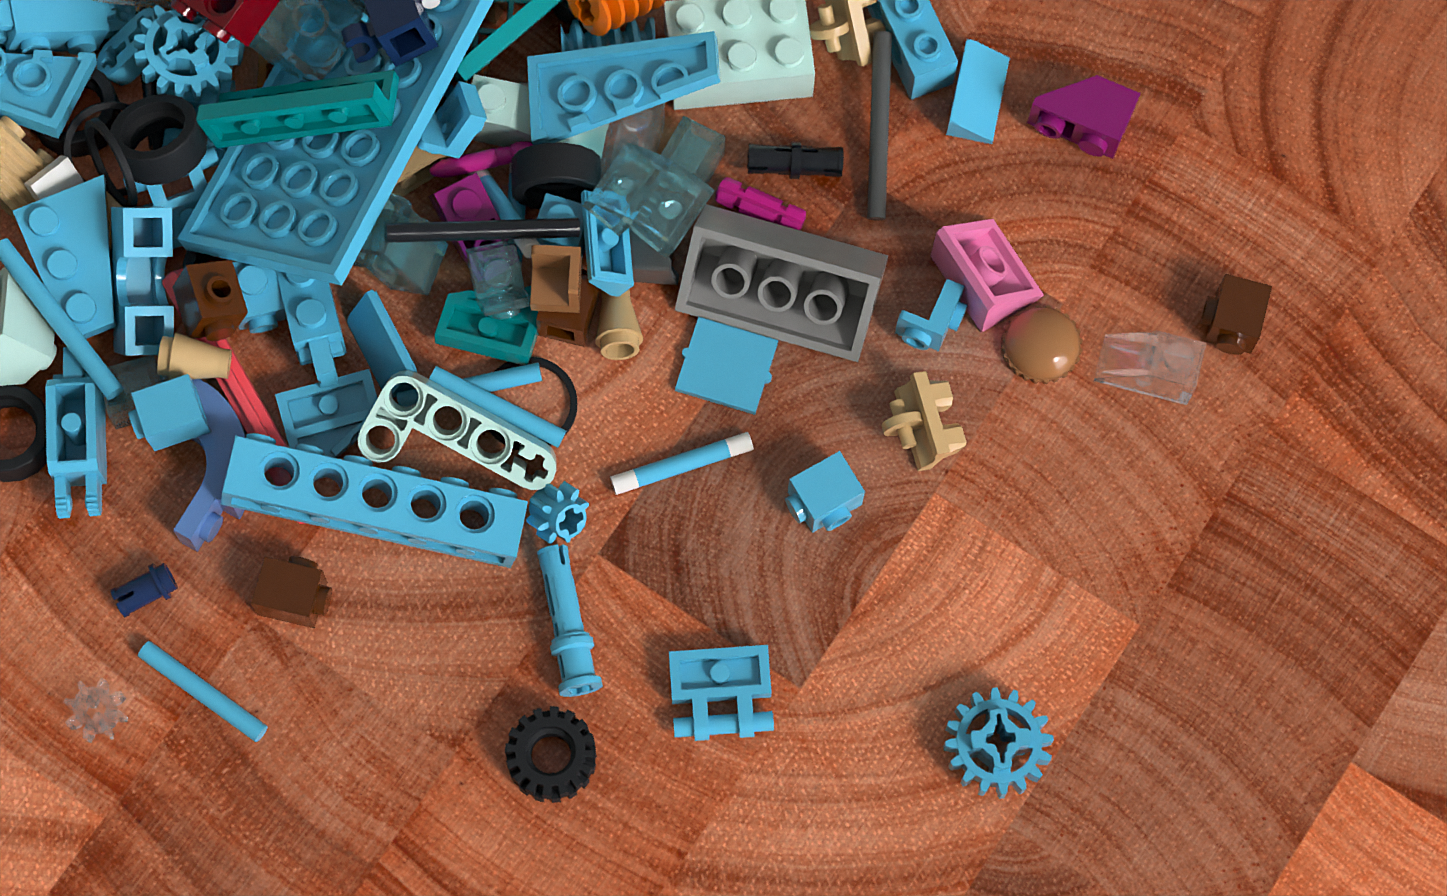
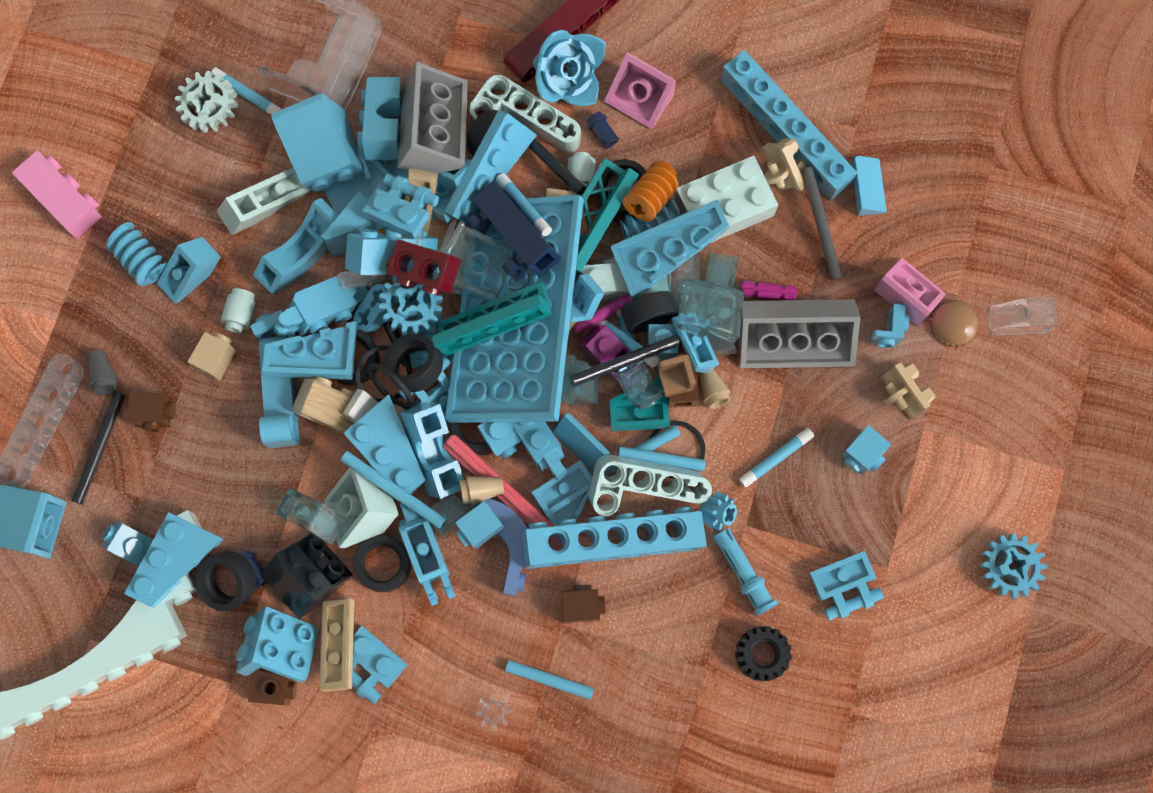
camera: 15 degrees left, 5 degrees up
dark blue pin [110,563,178,617] -> none
reddish brown brick [172,260,248,341] -> none
medium azure piece [675,317,778,415] -> none
black pin [747,141,844,179] -> none
magenta slope [1027,75,1141,159] -> none
reddish brown brick [1201,274,1272,355] -> none

